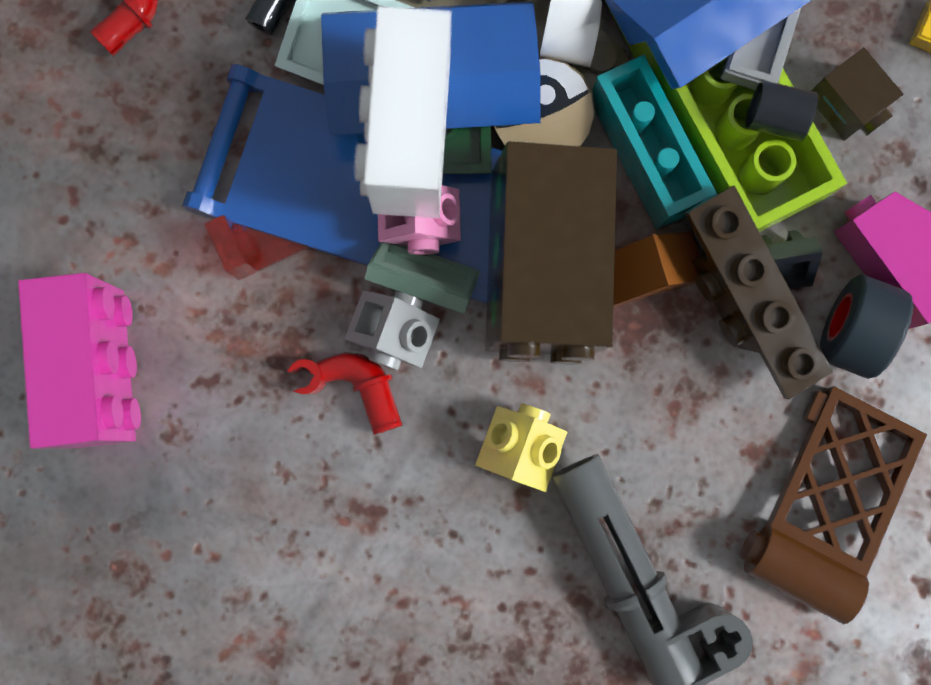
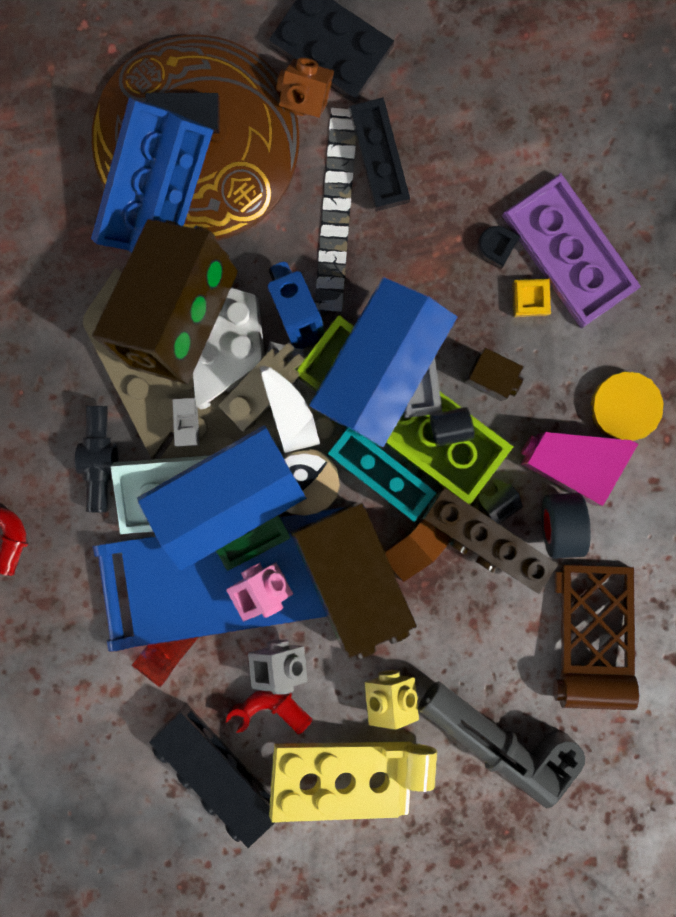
camera: 25 degrees left, 5 degrees up
dark pink brick [18,273,141,449] -> none
white brick [355,6,451,218] -> none
sand green tile [365,242,480,314] -> none
none -> black brick [149,704,276,848]
none -> light yellow hinge [269,742,437,822]

